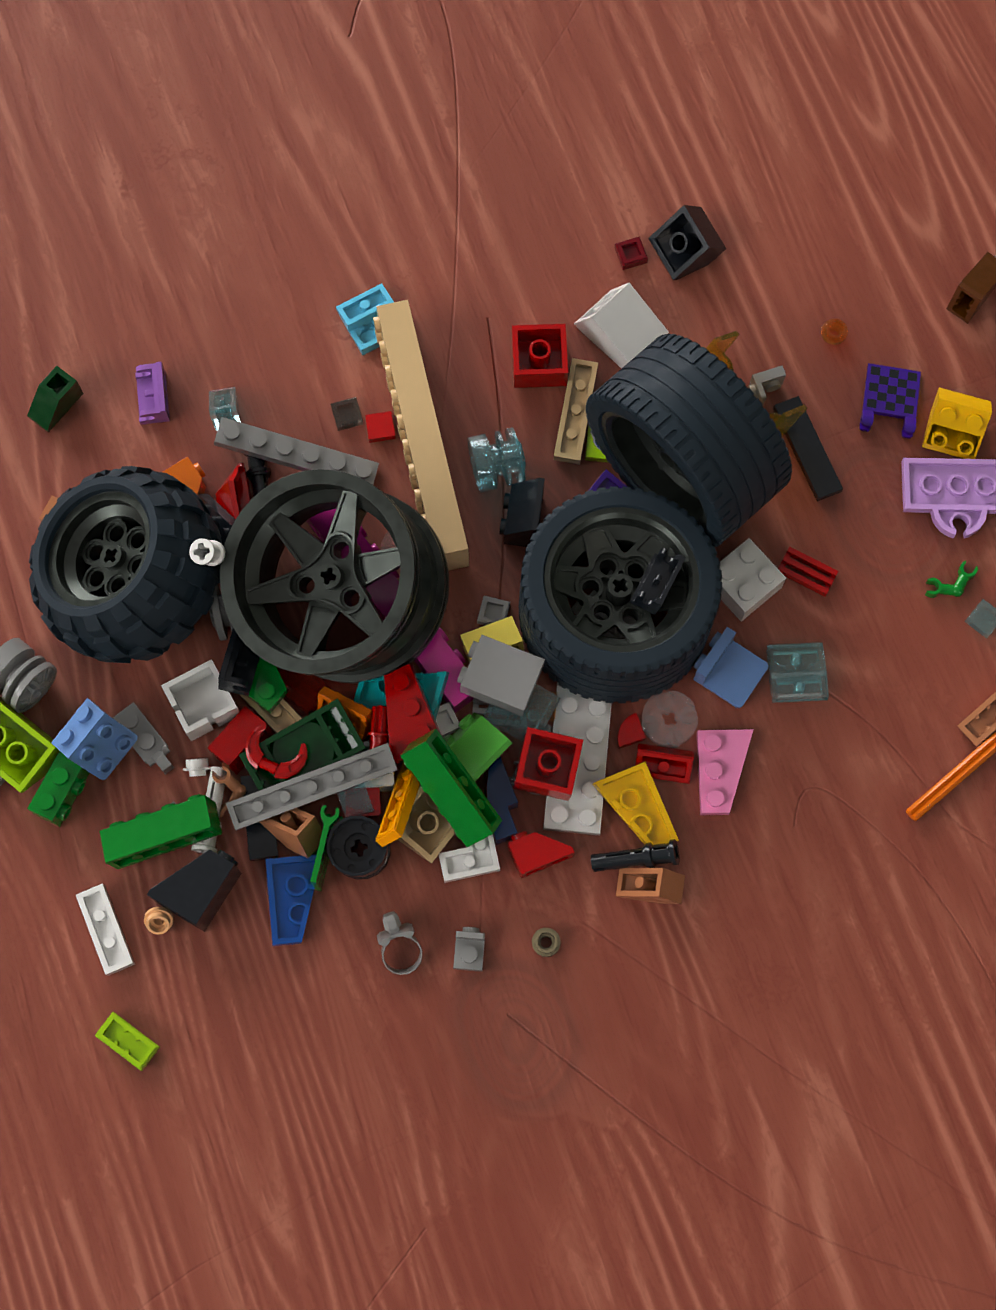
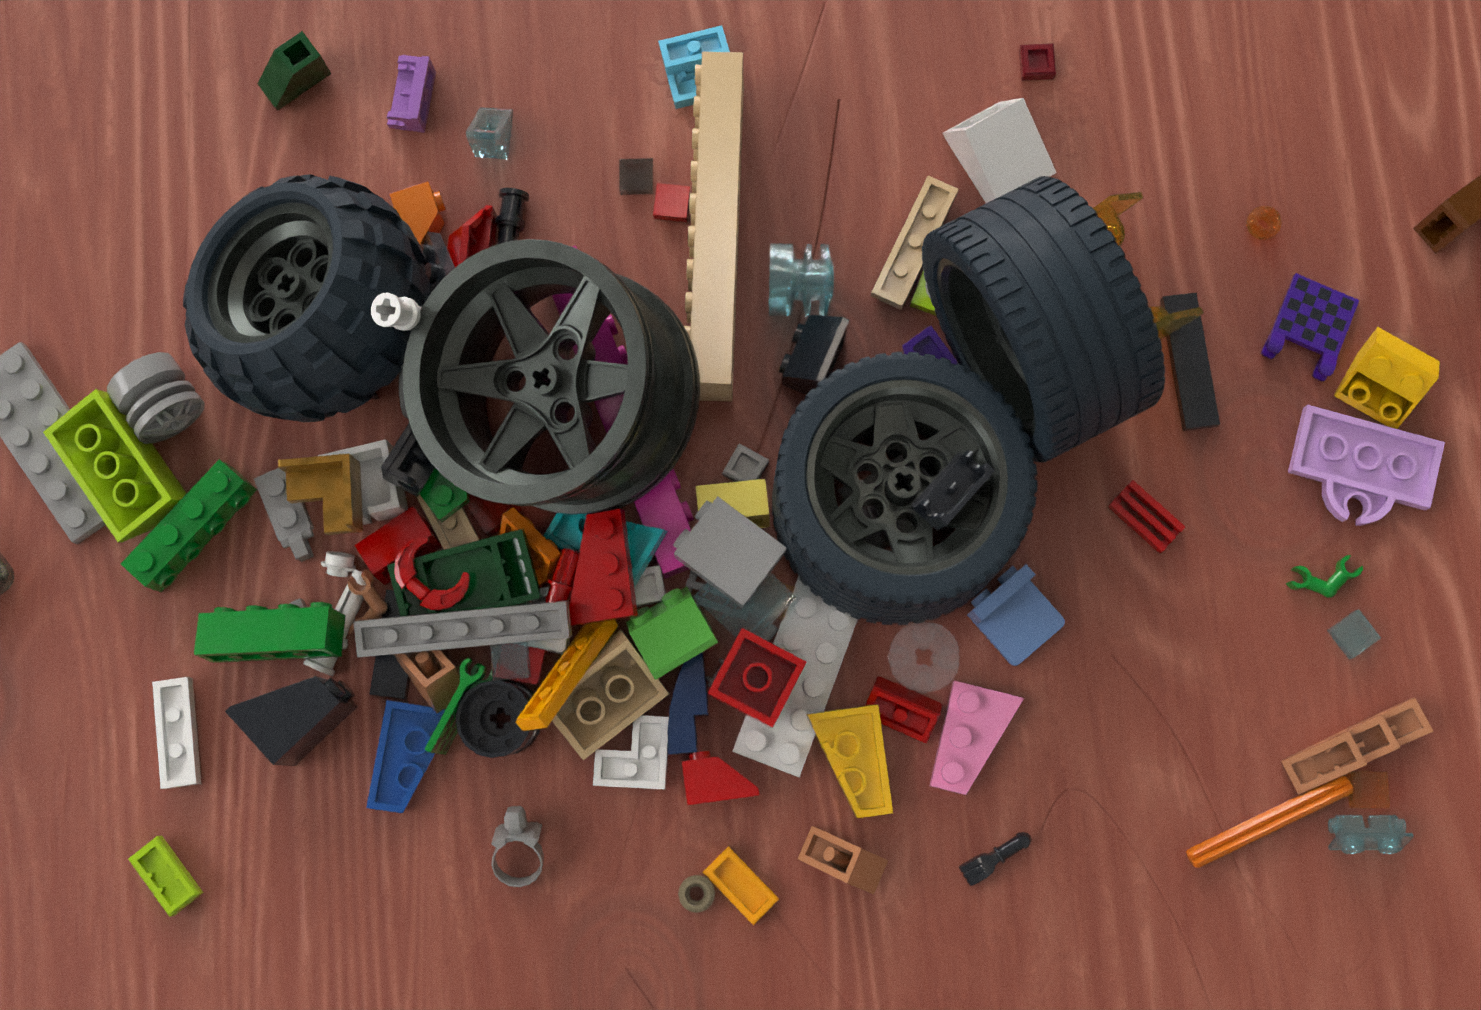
camera: 20 degrees right, 5 degrees up
medium blue bracket [51,698,138,780] -> none
light nougat plate [144,907,173,935] -> none
light grey plate [214,417,379,485] -> none
green brick [400,729,502,847] -> none
light grey bracket [453,927,485,972] -> none
red brick [512,324,568,388] -> none
black pin [591,839,680,872] -> none
red tile [617,713,646,749] -> none
black slope [648,205,726,280] -> none
white brick [720,538,786,622] -> none
light grey bracket [747,365,786,406] -> none
clear light blue slope [766,642,829,703] -> none
none -> pearl gold panel [278,453,363,535]
none -> light orange tile [703,846,779,926]
none -> black piece [959,832,1032,886]

